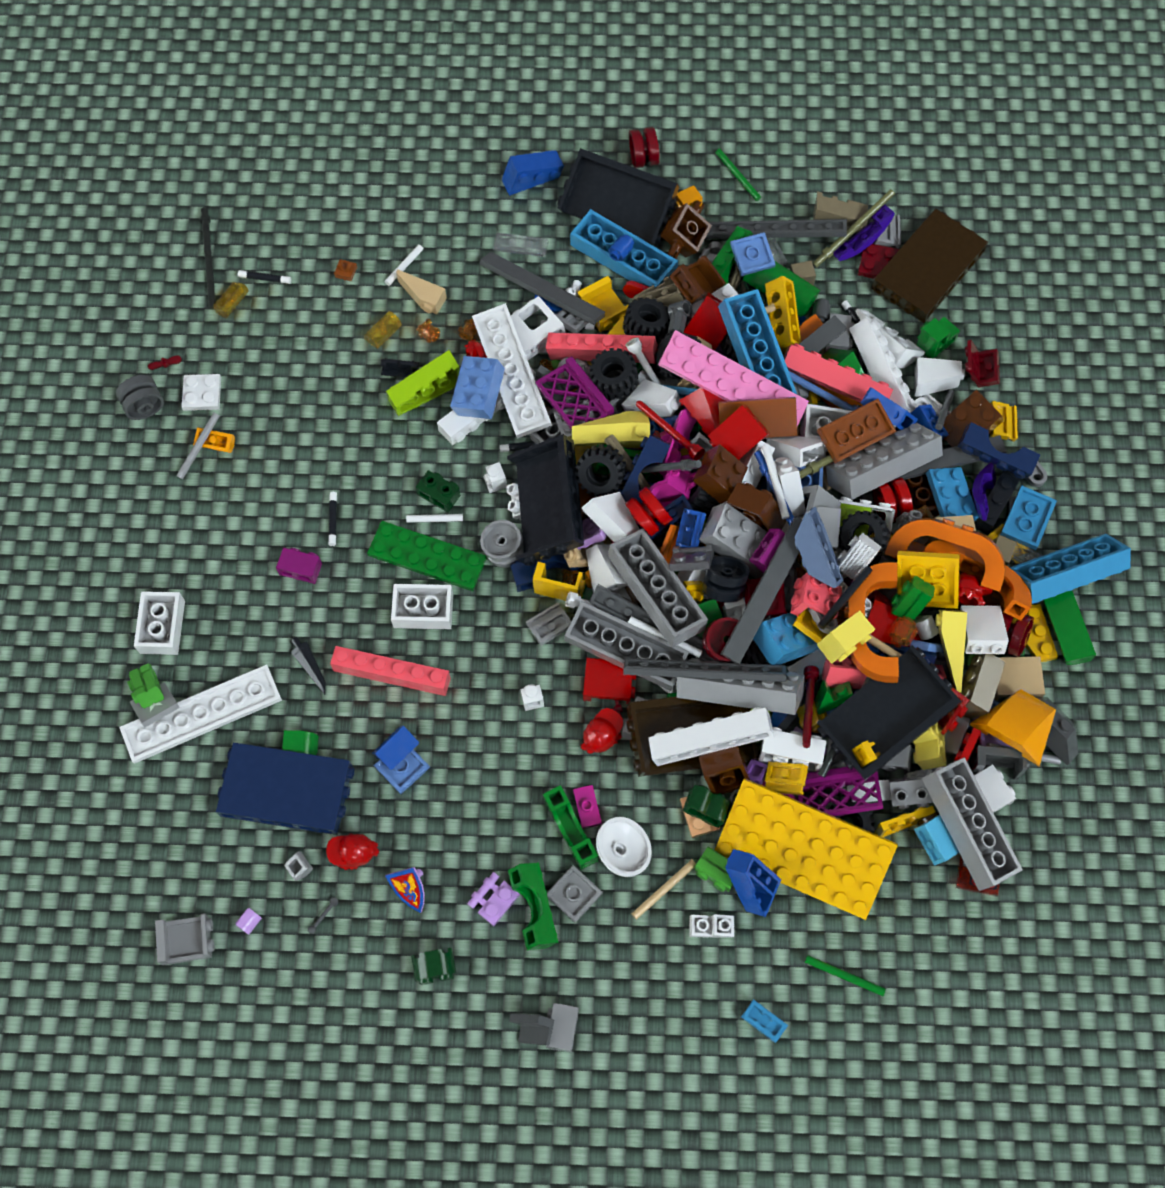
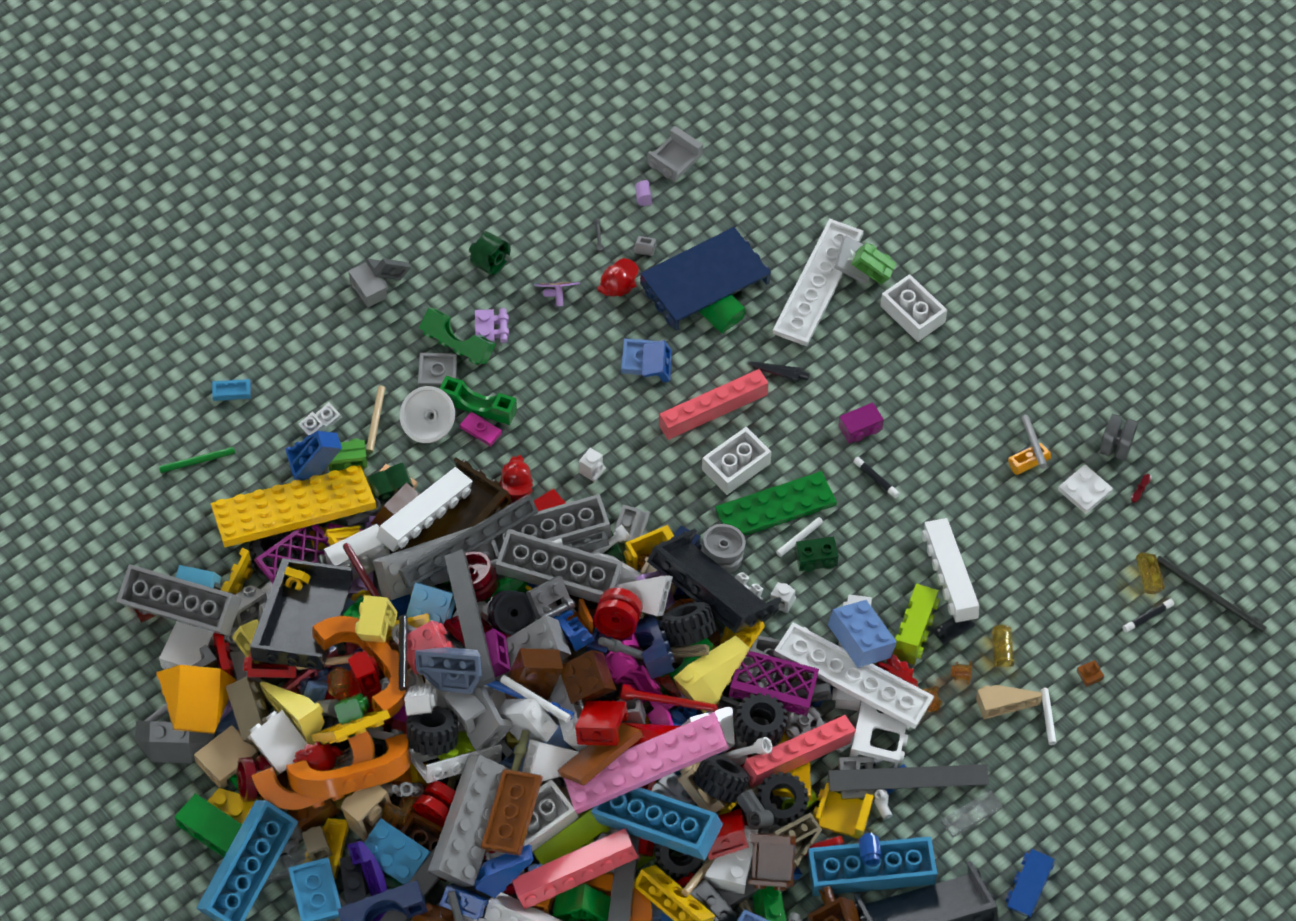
camera: 135 degrees right, 10 degrees down
none -> red brick [347,650,381,696]
none -> white brick [922,518,979,623]

